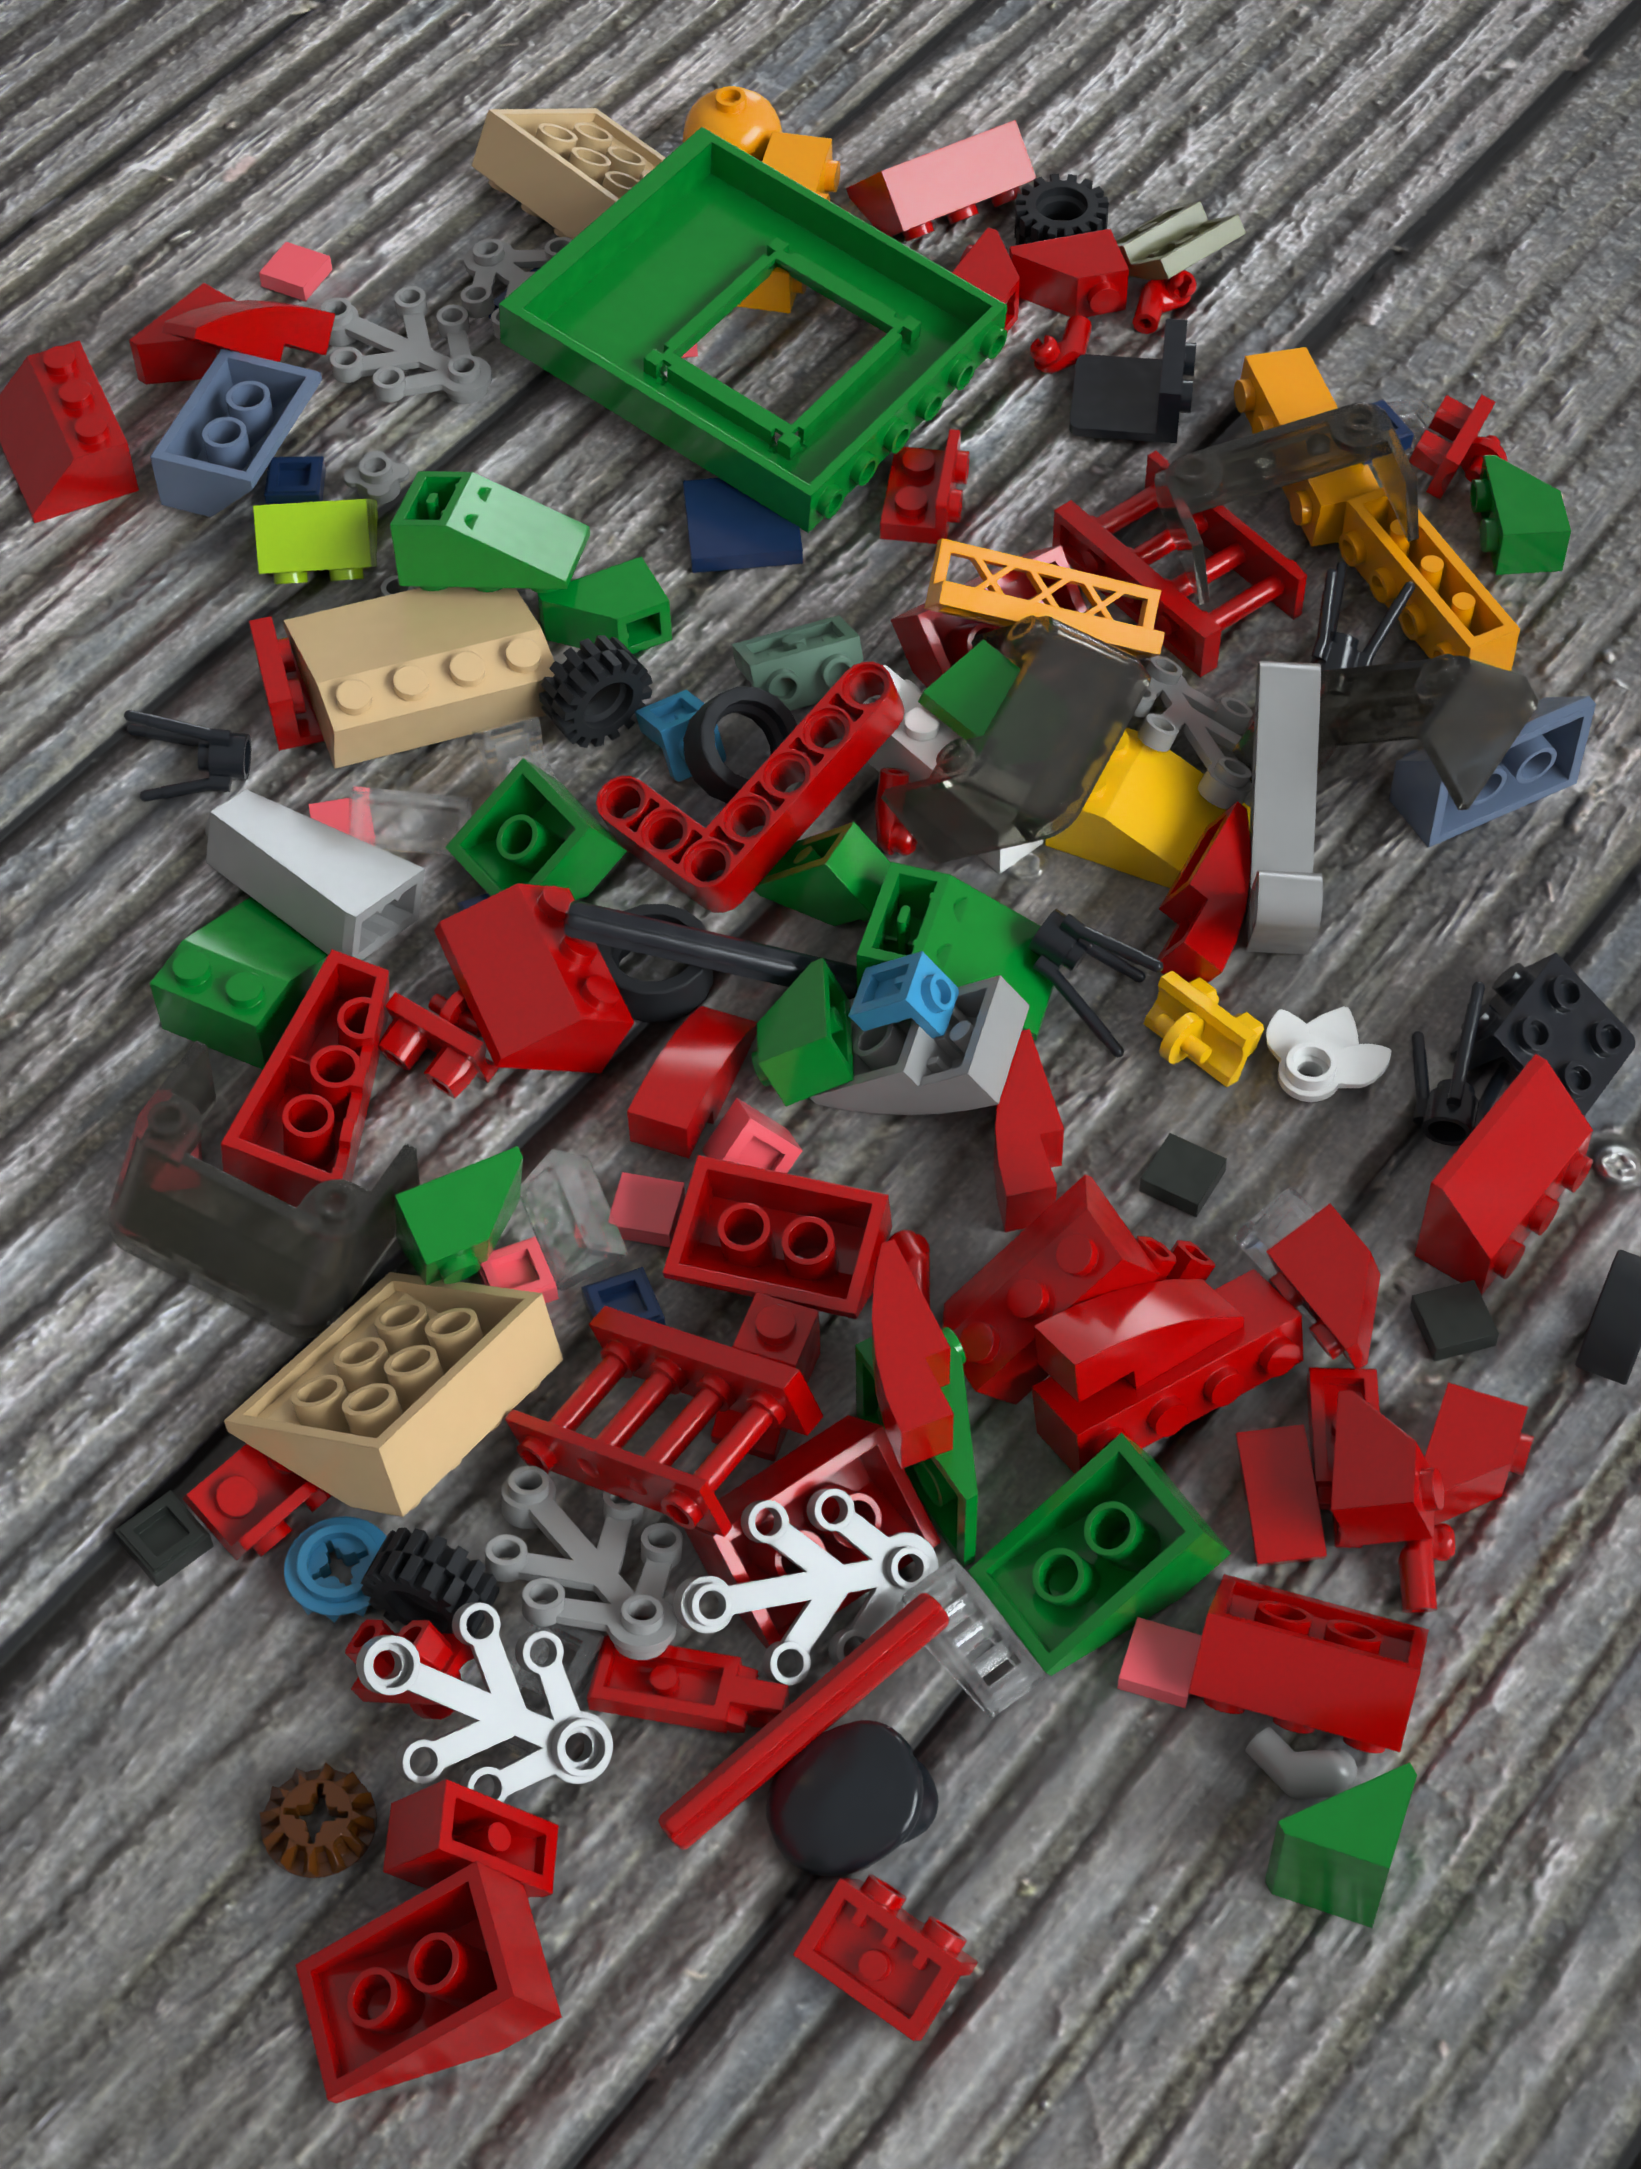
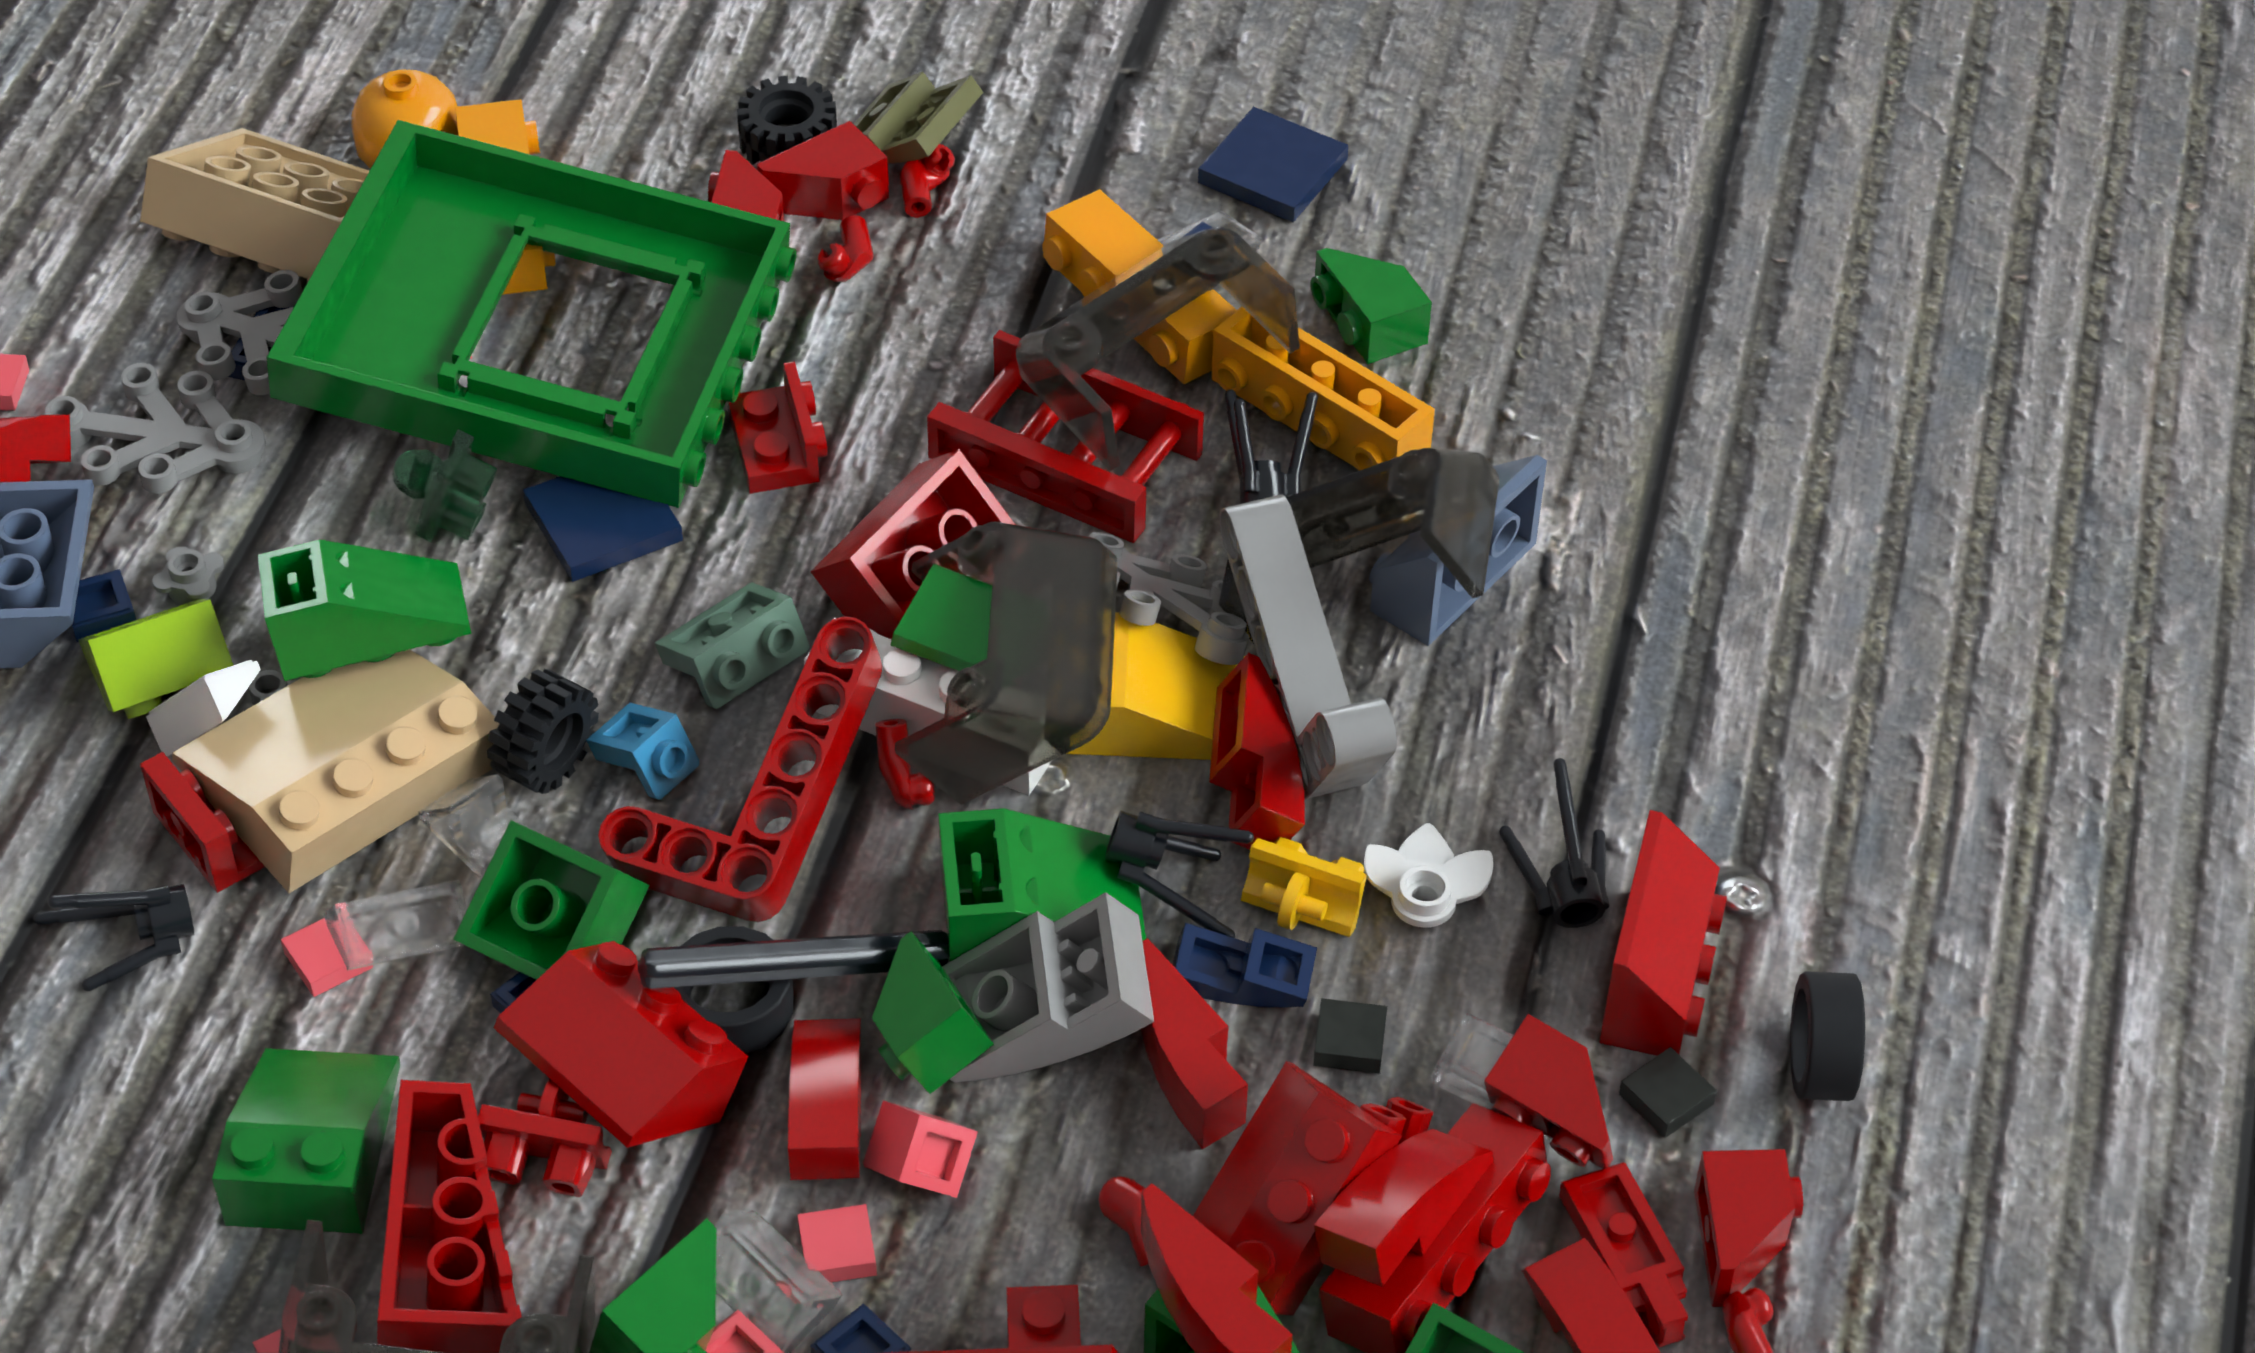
camera: 25 degrees left, 5 degrees down
light grey slope [205,789,425,960] -> none
green slope [537,556,672,654] -> none
red slope [663,1155,892,1319] -> none
black tyre [683,686,798,804] -> none
green slope [754,822,890,927] -> none
slope [846,120,1036,242] -> none
dark azure bracket [849,951,959,1038] -> none
light orange fence [924,538,1165,659] -> none
black bracket [1069,318,1197,443] -> none
red slope [1331,1390,1444,1546] -> none
red hips [1408,394,1508,499] -> none
black bracket [1450,953,1635,1117] -> none
none -> white slope [146,659,261,757]
none -> clear green hips [392,429,498,542]
none -> dark blue slope [1172,923,1317,1008]
none -> dark blue tile [1198,106,1349,223]

